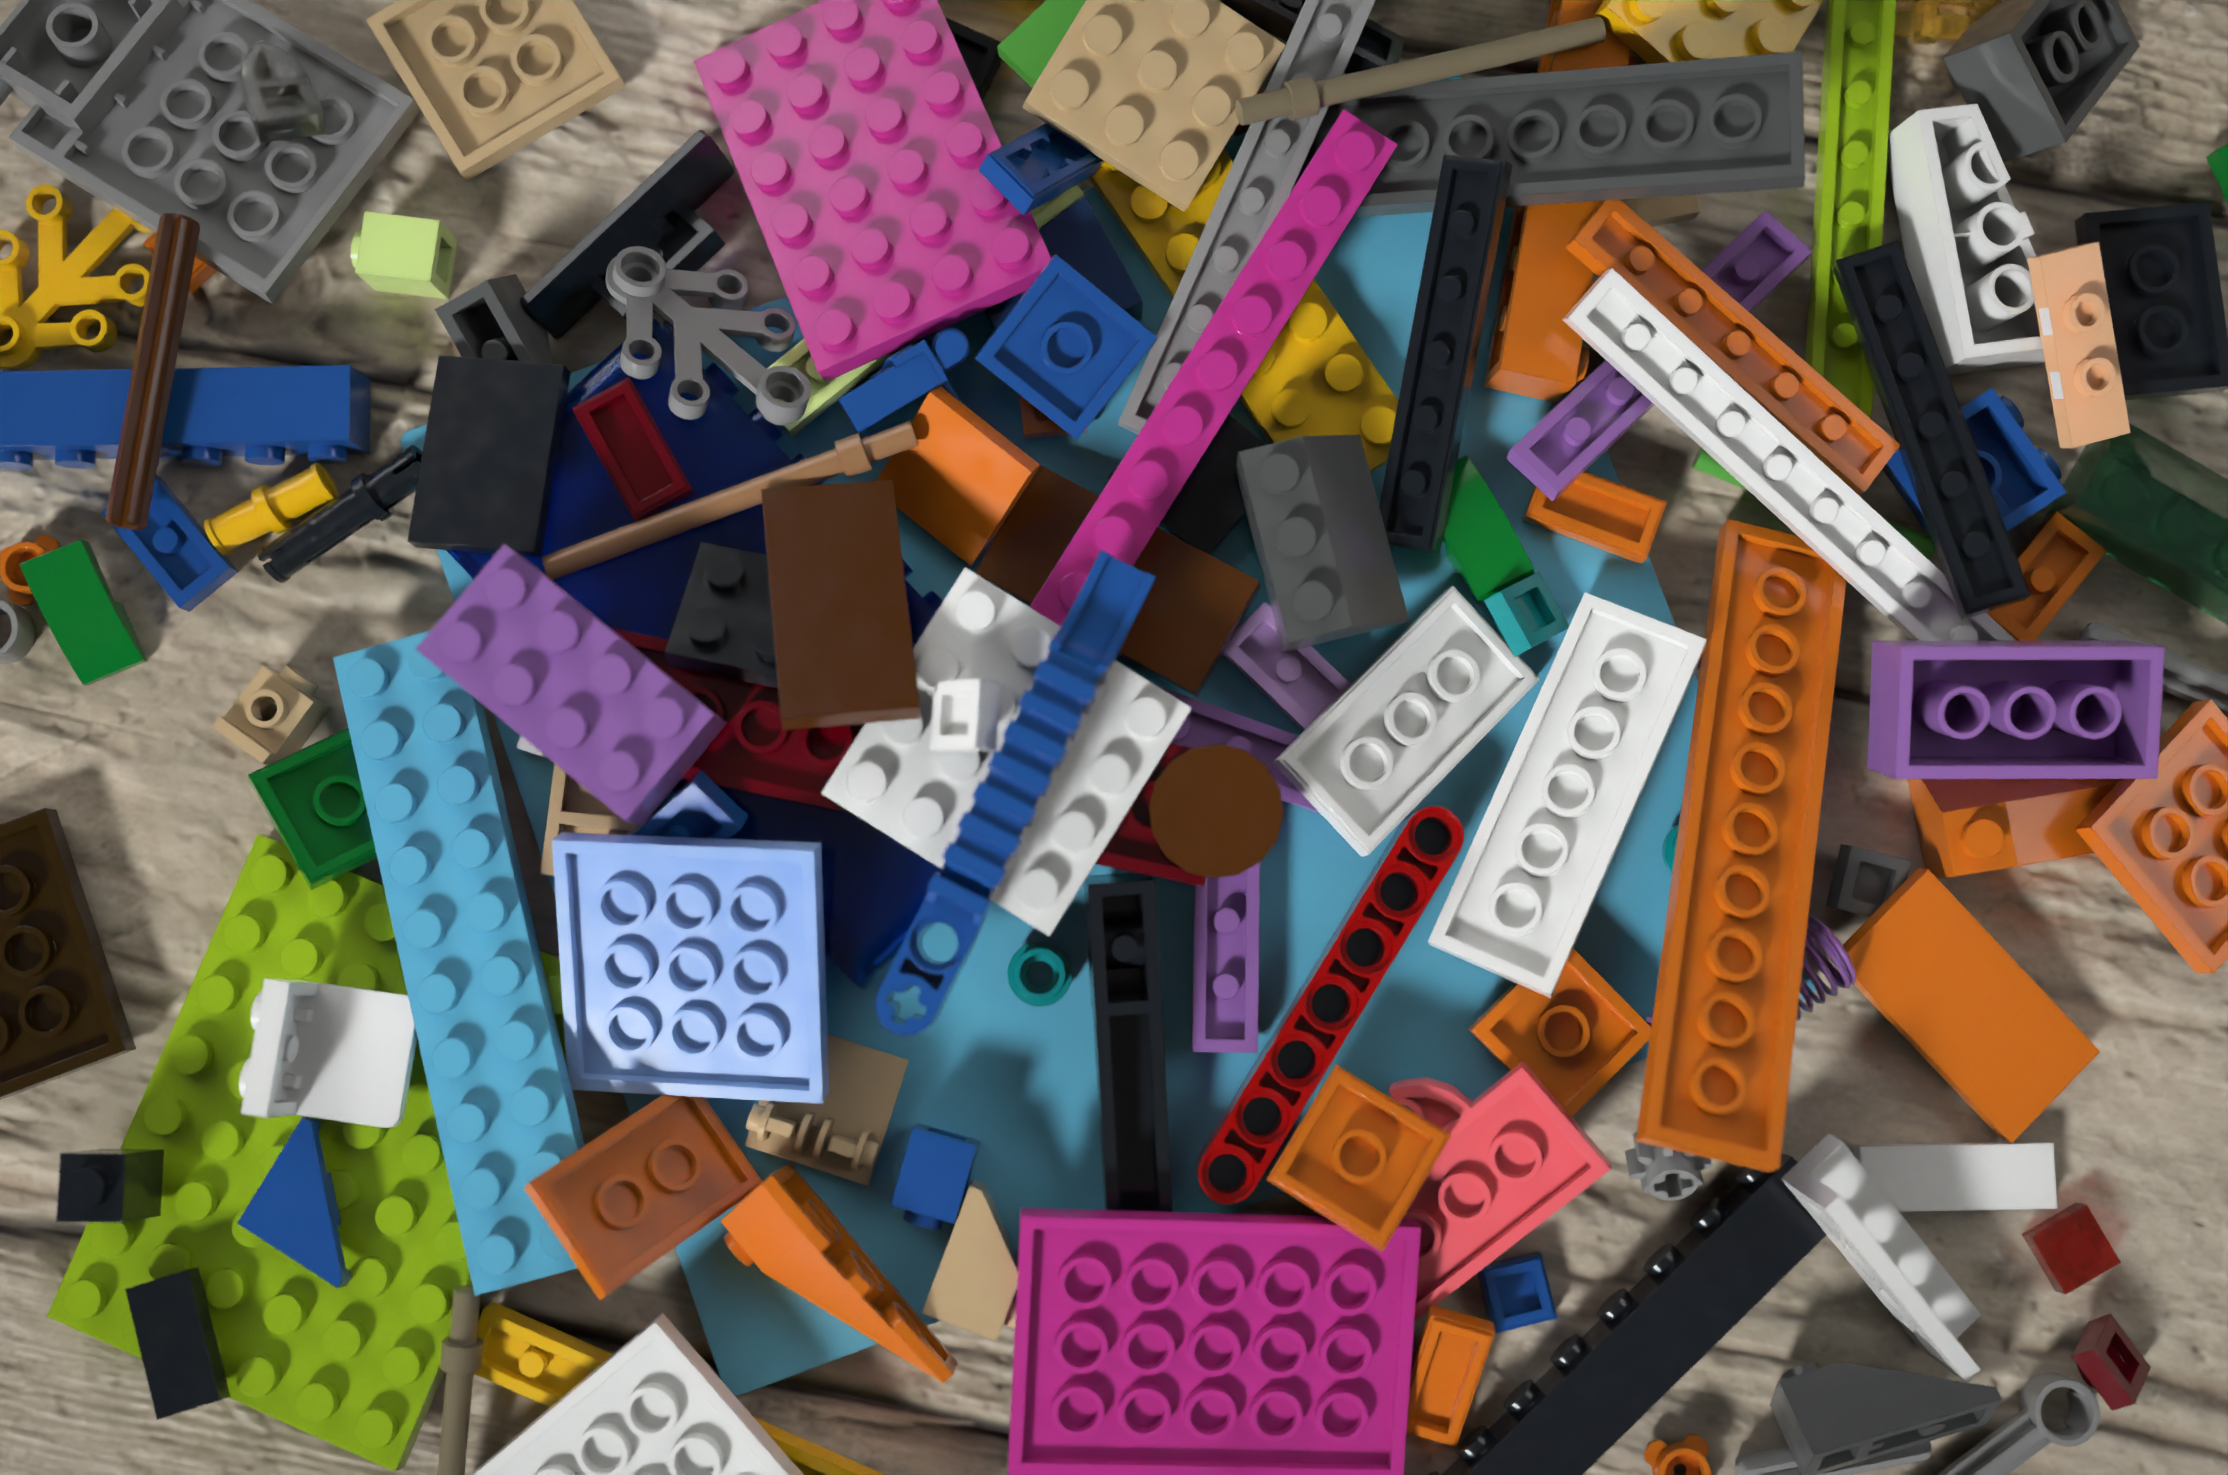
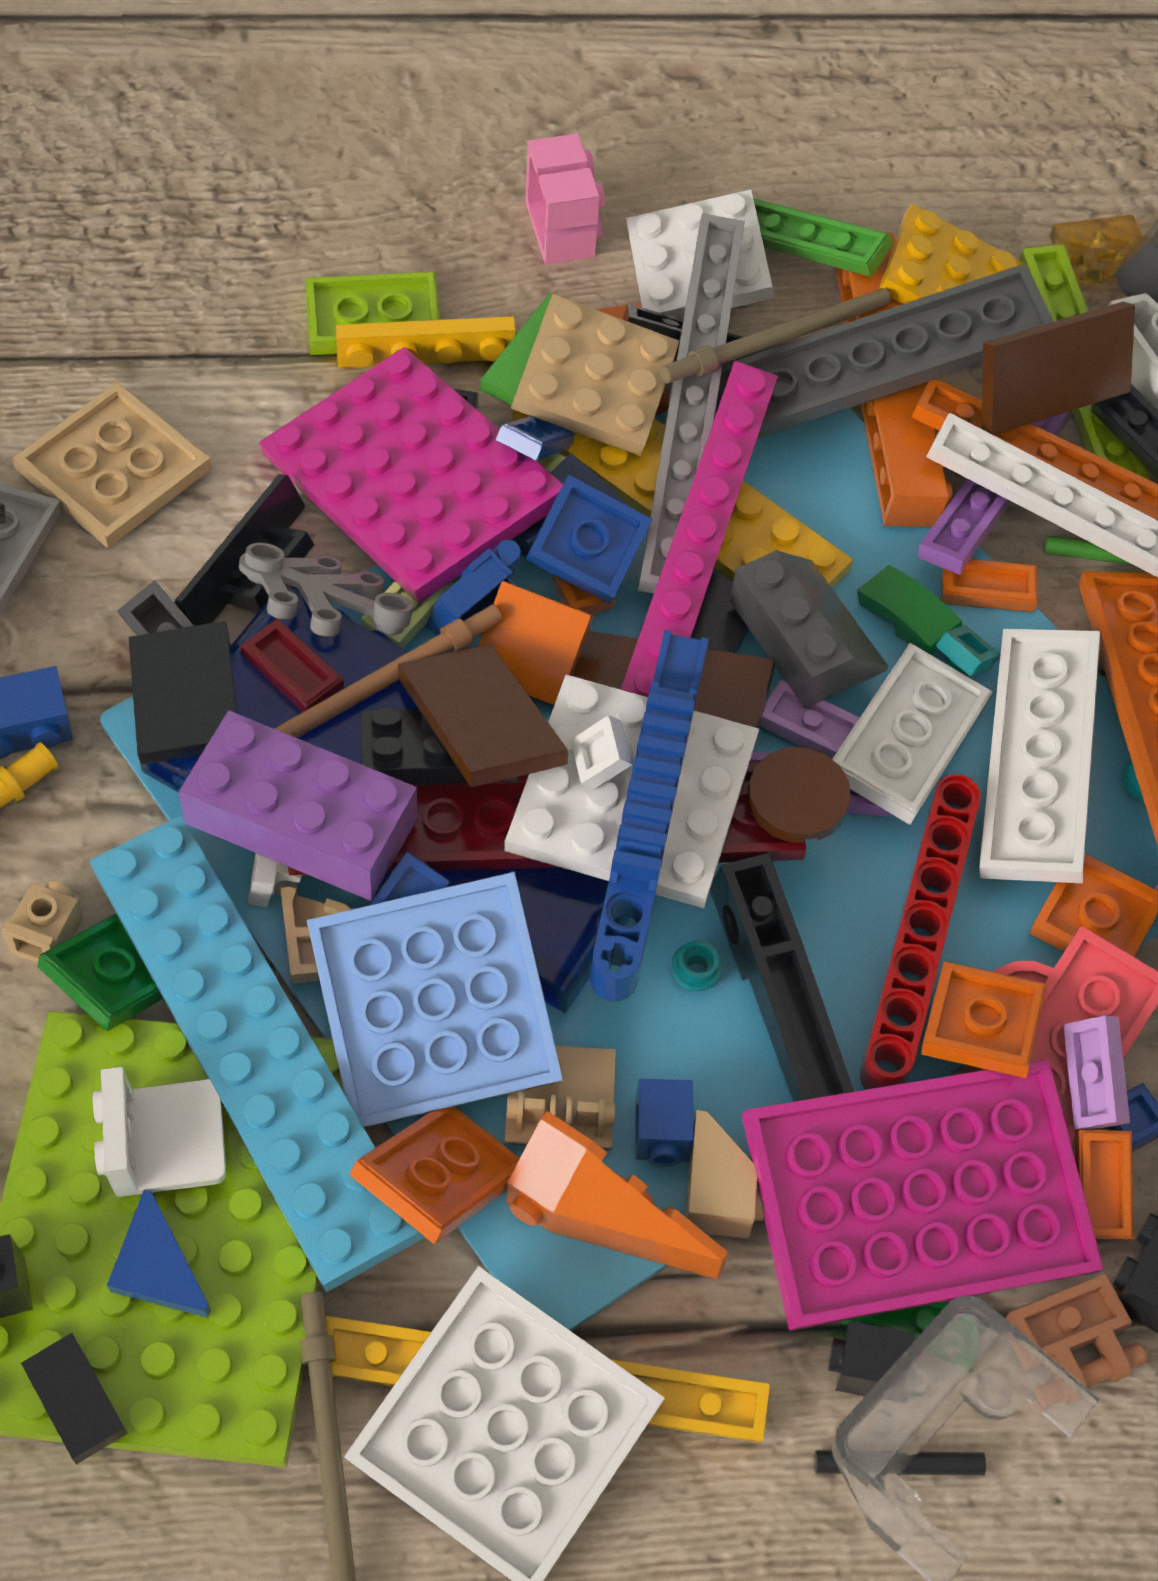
camera: 20 degrees left, 25 degrees down
black pin [257,445,422,583] -> none
yellowish green brick [351,211,458,300] -> none
medium lavender plate [1191,862,1260,1053] -> none
black tile [1379,155,1513,553] -> none
none -> reddish brown tile [981,301,1135,435]
none -> lavender plate [1063,1015,1130,1130]

